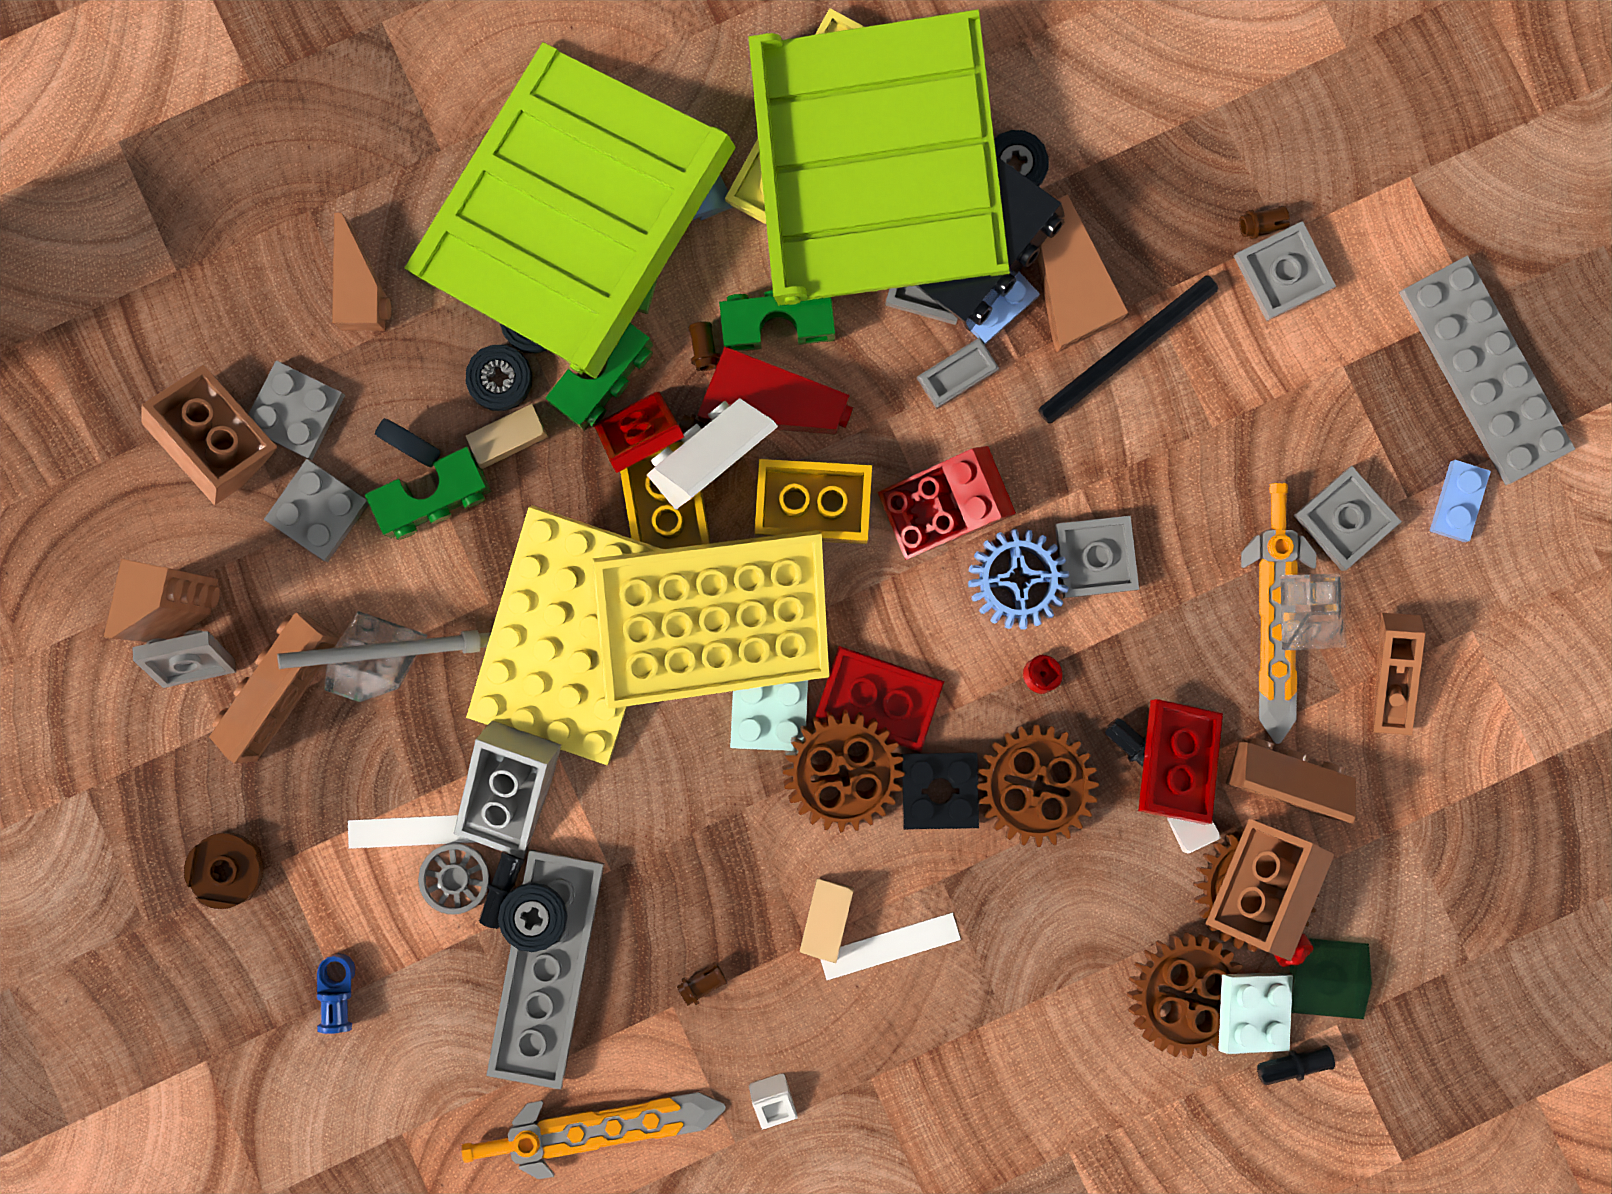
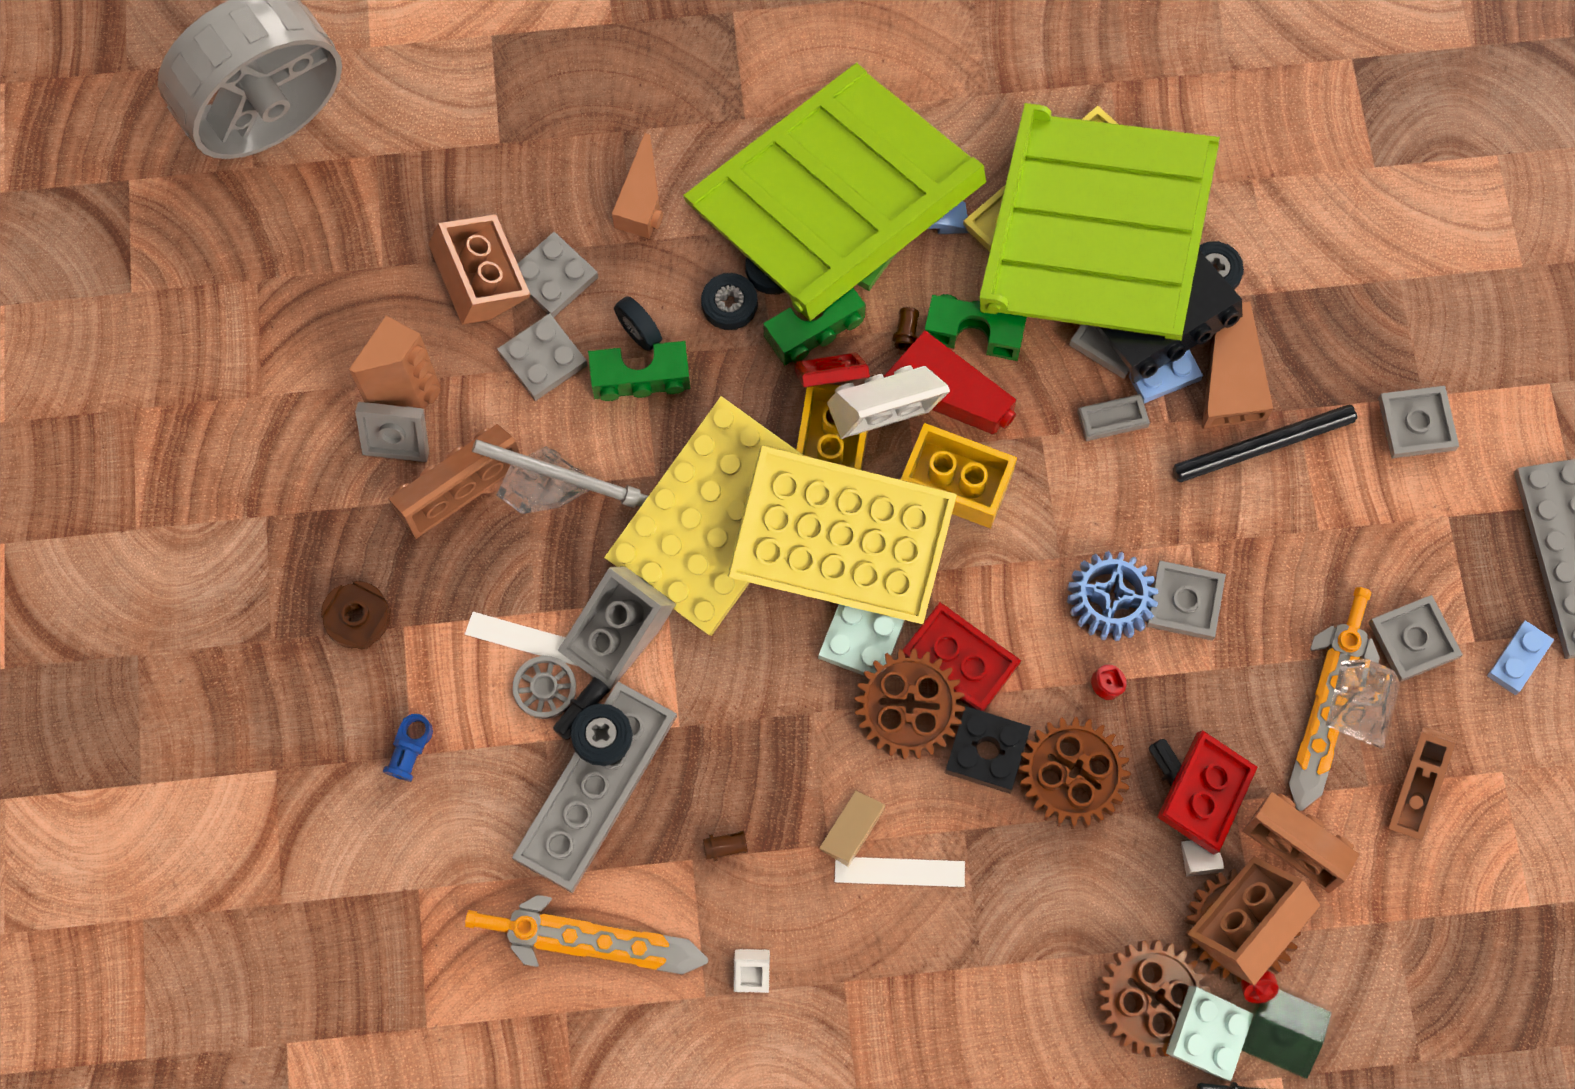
camera: 20 degrees right, 15 degrees down
tan slope [466,404,548,469] -> none
red slope [878,446,1016,560] -> none
reddish brown pin [1239,206,1290,239] -> none

